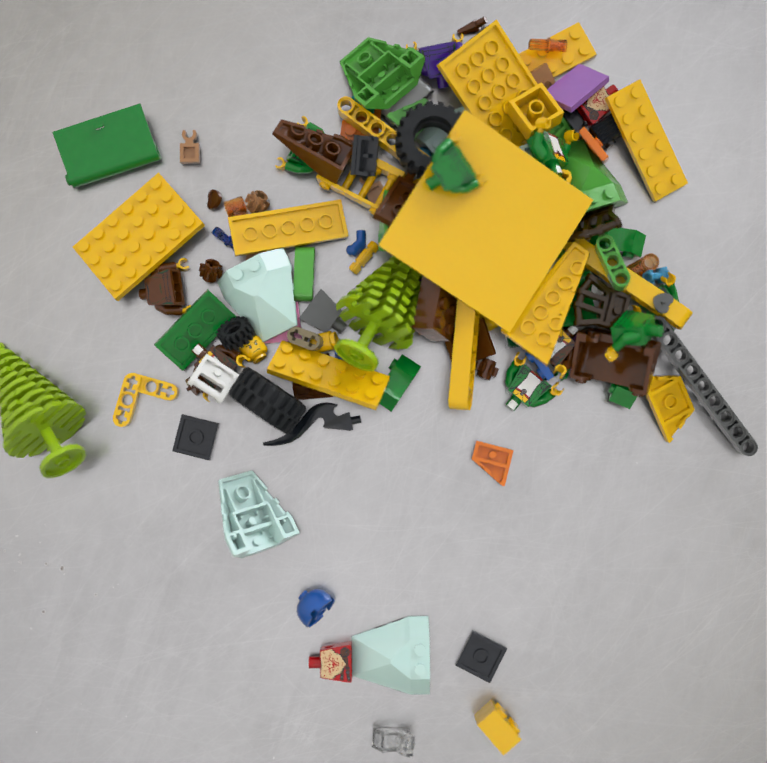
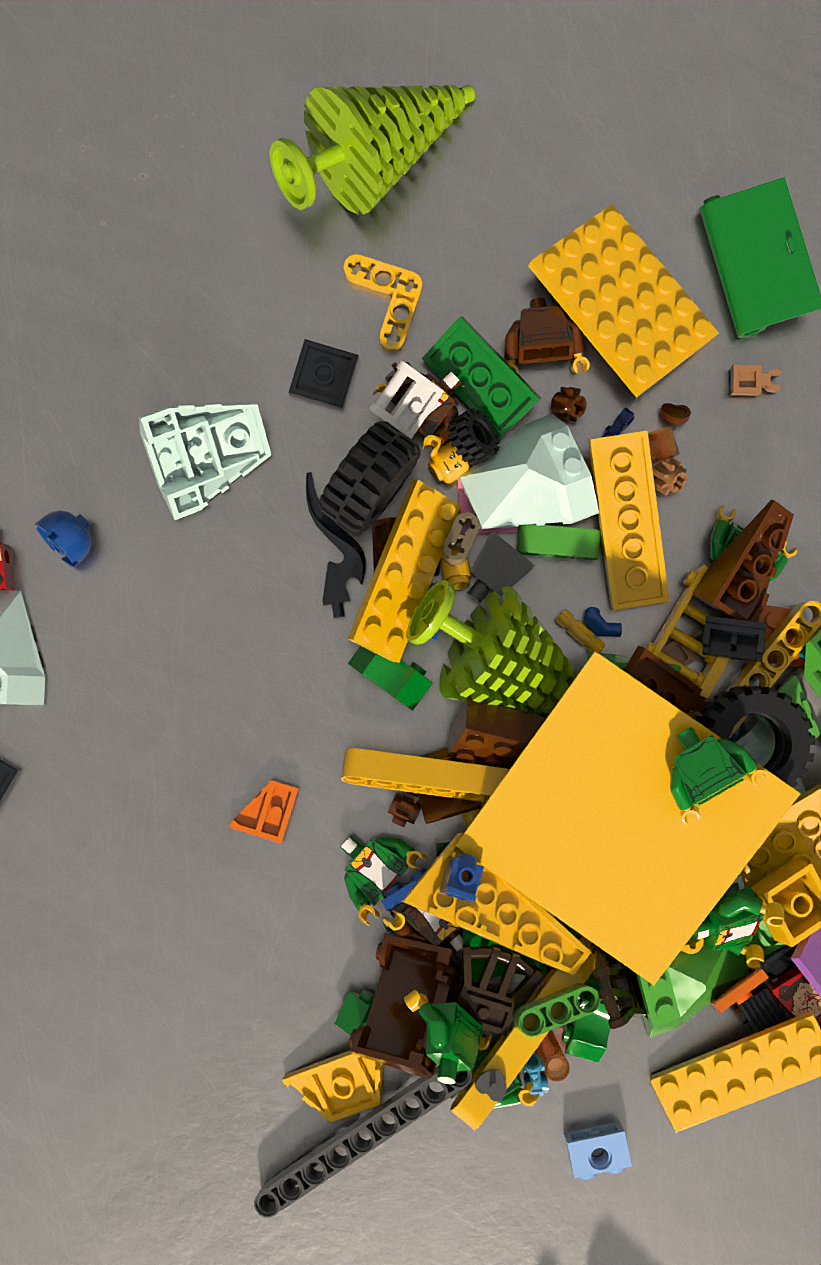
camera: 95 degrees right, 0 degrees up
none -> blue brick [440,853,484,902]
none -> light blue brick [564,1122,632,1180]

